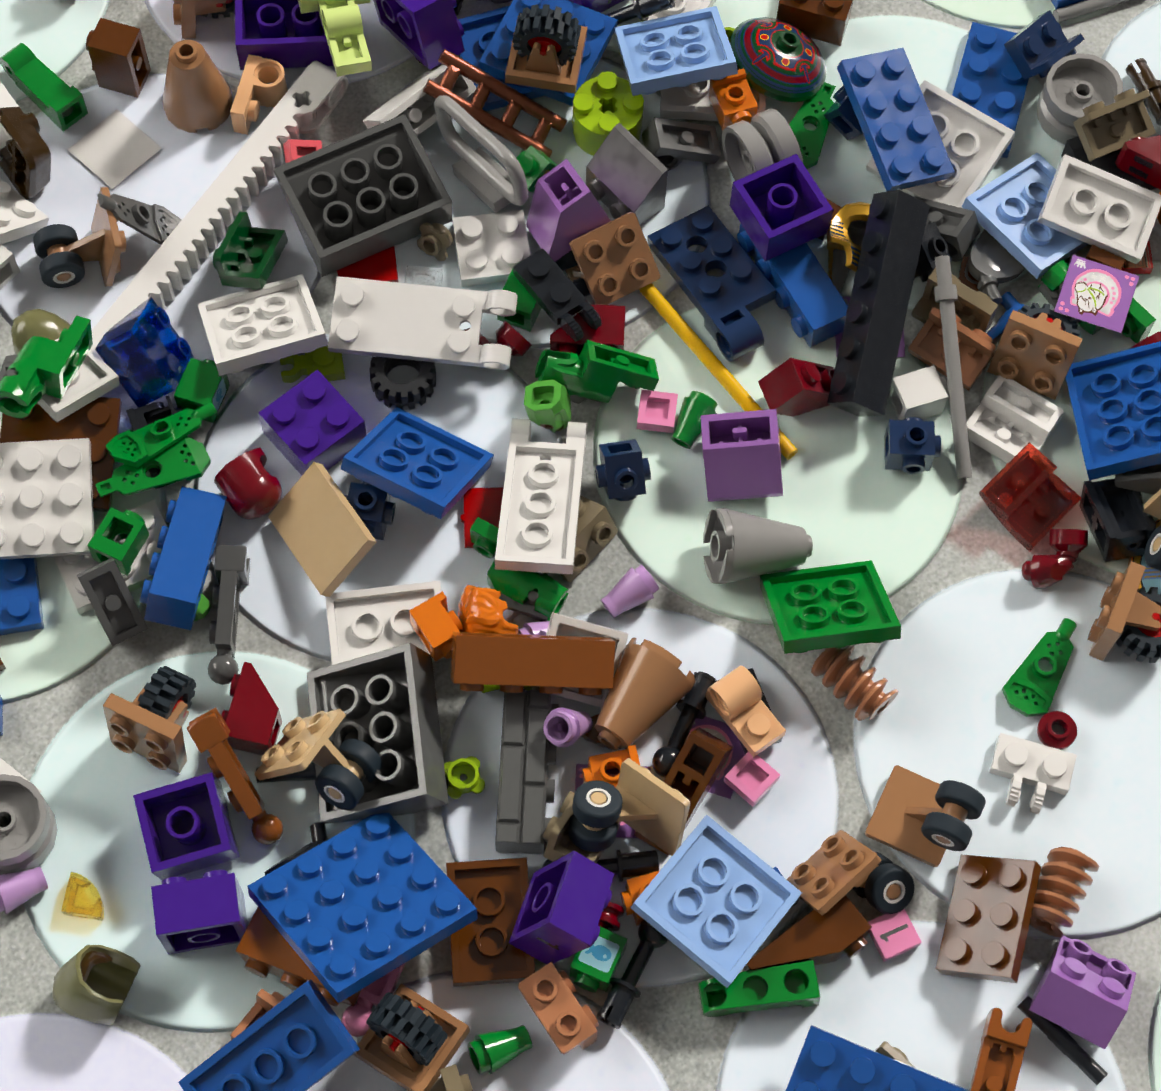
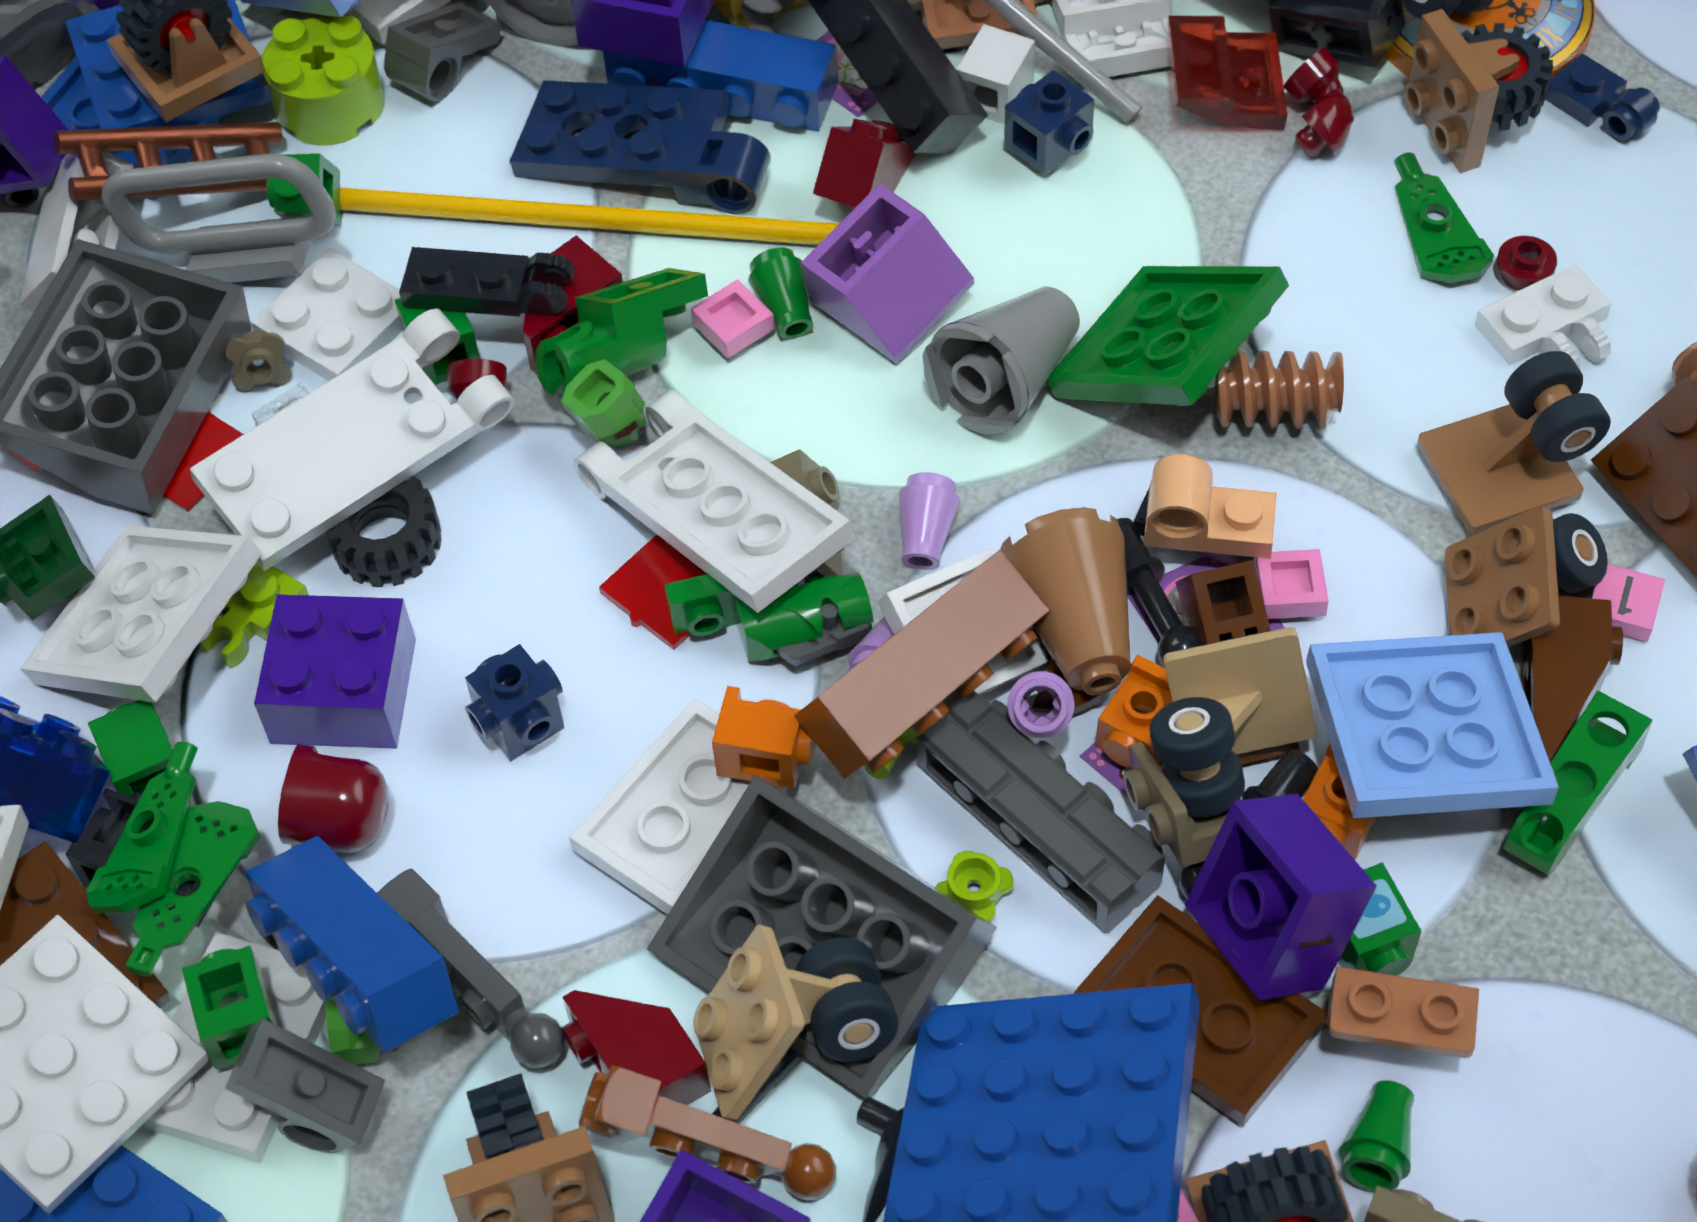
camera: 40 degrees left, 10 degrees down
tan tile [268,462,377,597] -> none
blue plate [341,407,494,519] -> none
orange hair [457,585,518,634] -> none
medium lavender slope [526,159,611,262] -> none
medium nougat plate [555,212,661,305] -> none
flat silver slope [586,123,668,226] -> none
dark blue brick [595,439,651,501] -> none
black pin [596,920,668,1029] -> none

